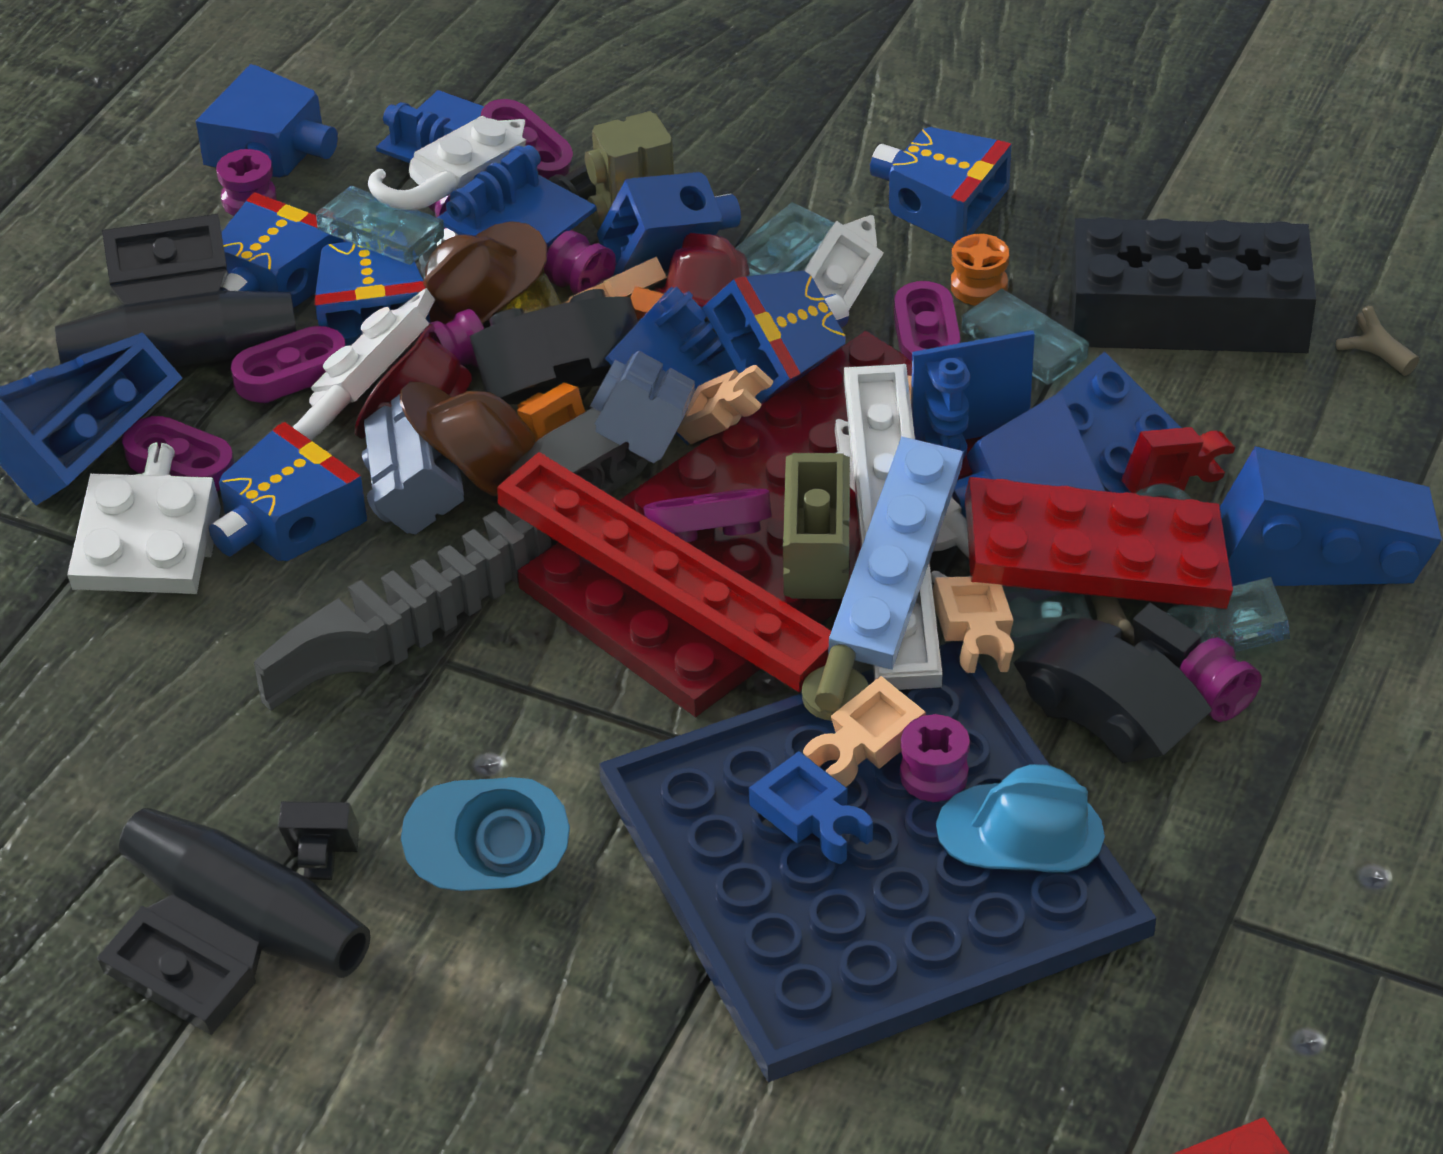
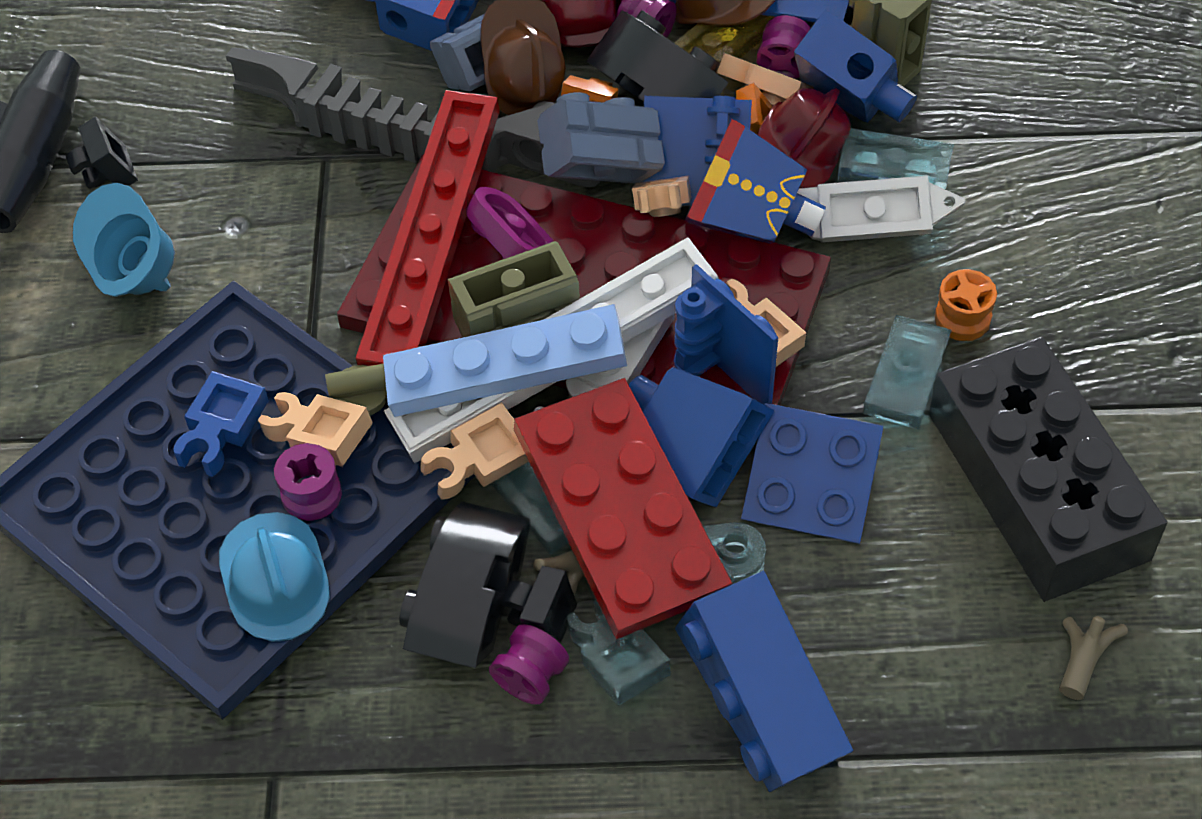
camera: 65 degrees right, 10 degrees up
blue torso [870,127,1012,244] -> none
magenta plate [894,281,960,361] -> none
red plate [1122,427,1235,495] -> none

